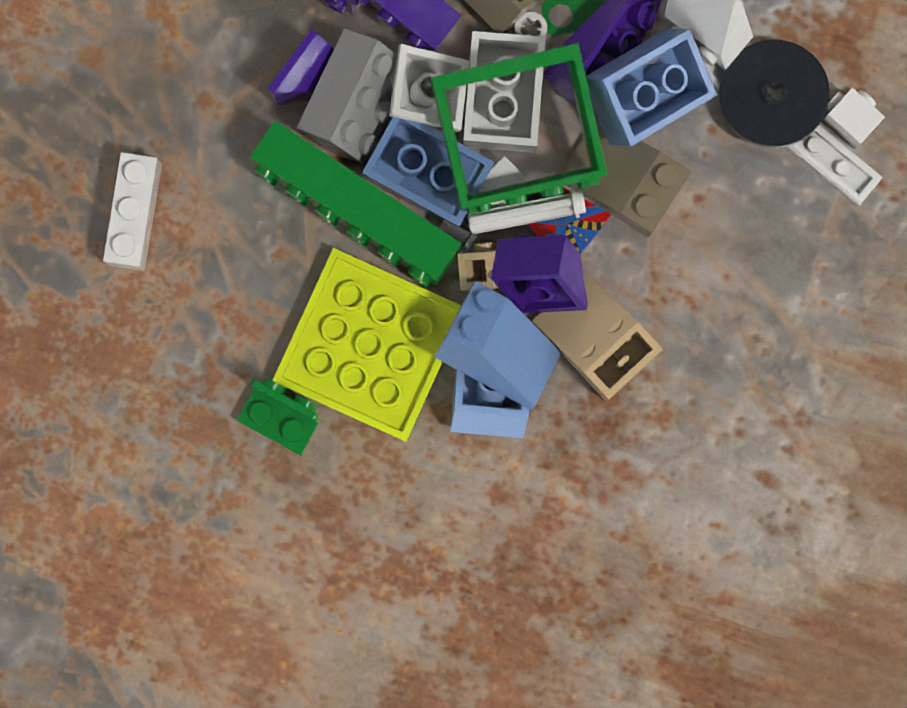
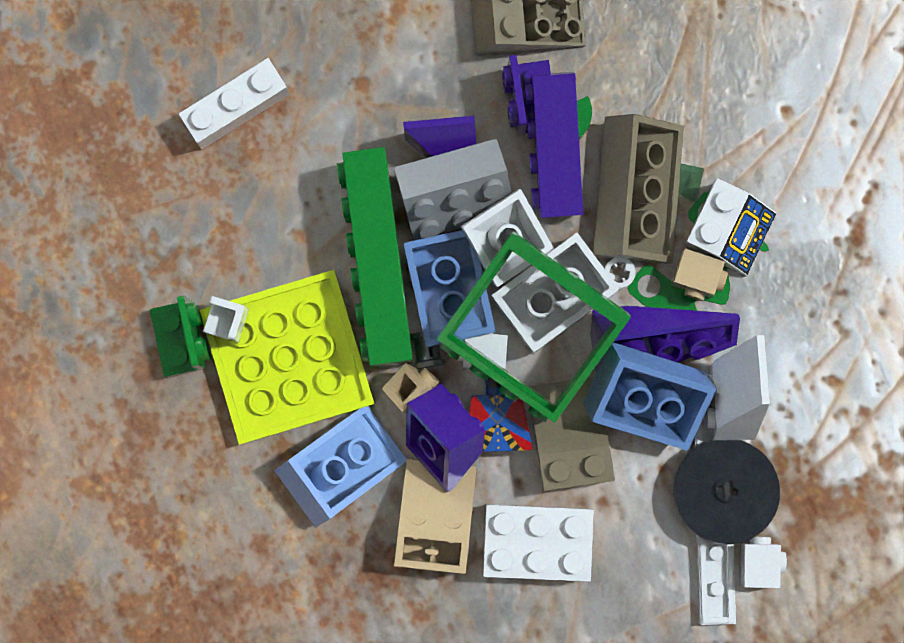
camera: 50 degrees right, 0 degrees up
medium blue slope [435,281,561,410] -> none
white axle [468,189,586,234] -> none
none -> white panel [203,296,249,343]
none -> white brick [483,504,594,581]

